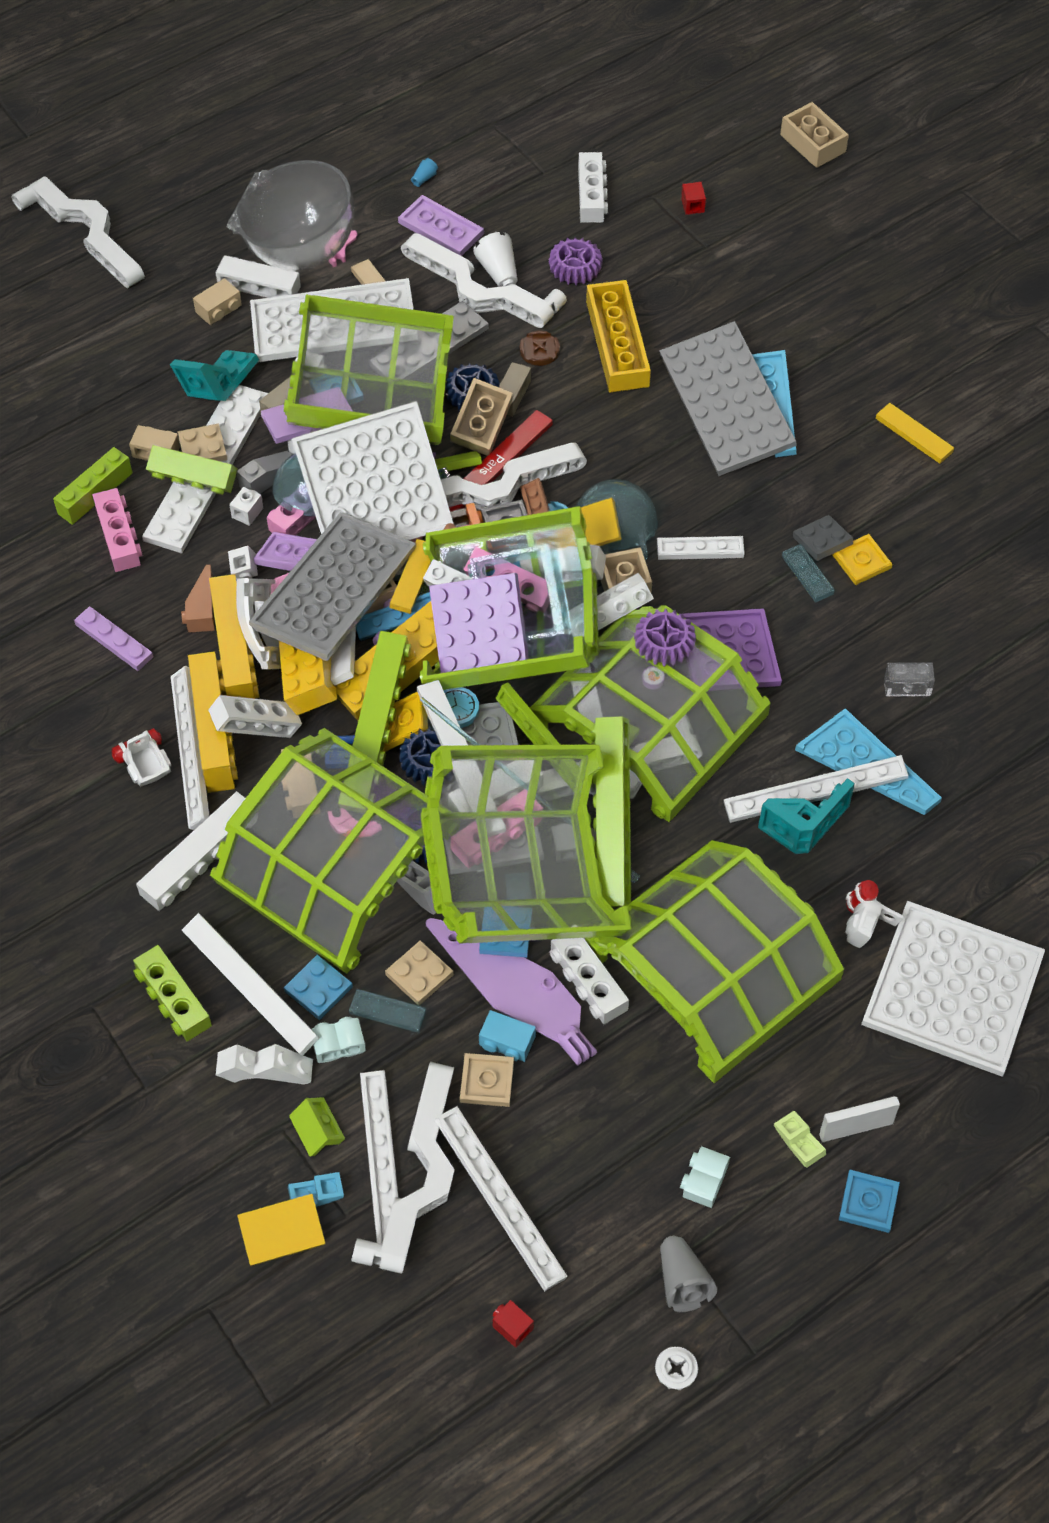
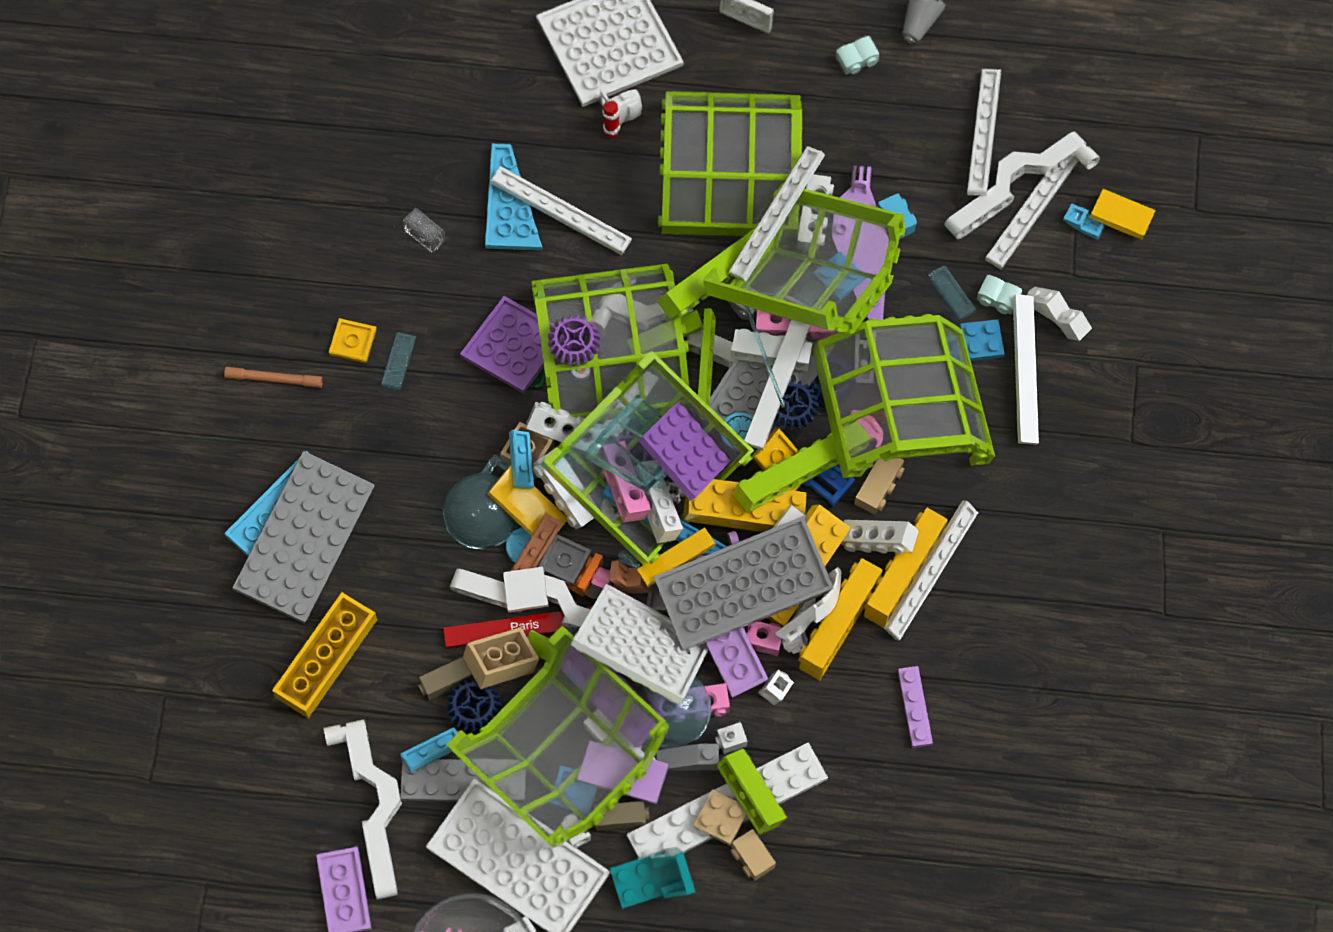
camera: 140 degrees left, 10 degrees up
lime brick [53,447,132,525] -> none
bright pink brick [92,488,142,572] -> none
white piece [111,728,171,787] -> none
lime brick [133,945,212,1042] -> none
white brick [136,791,259,911] -> none
nougat slope [181,565,215,633] -> none
lime panel [290,1097,345,1156] -> none
tan tile [351,259,385,285] -> none
tan plate [385,941,454,1006] -> none
tan plate [460,1053,514,1107] -> none
white cone [474,232,517,287] -> none
red brick [493,1300,534,1348] -> none
reddish brown tile [519,331,560,366] -> none
medium lavender gear [549,237,602,285] -> none
white brick [578,152,608,223] -> none
white tile [657,536,744,560] -> none
red brick [681,182,706,215] -> none
teal bracket [758,778,855,854] -> none
yellowish green slope [774,1111,826,1168] -> none
dark grey plate [793,515,853,561] -> none
yellow tile [876,403,954,464] -> none
none -> nougat piece [224,367,323,388]
none -> medium azure tile [400,727,458,772]
none -> white tile [503,567,549,613]
none -> medium azure tile [509,430,534,490]
none -> white tile [728,146,825,282]

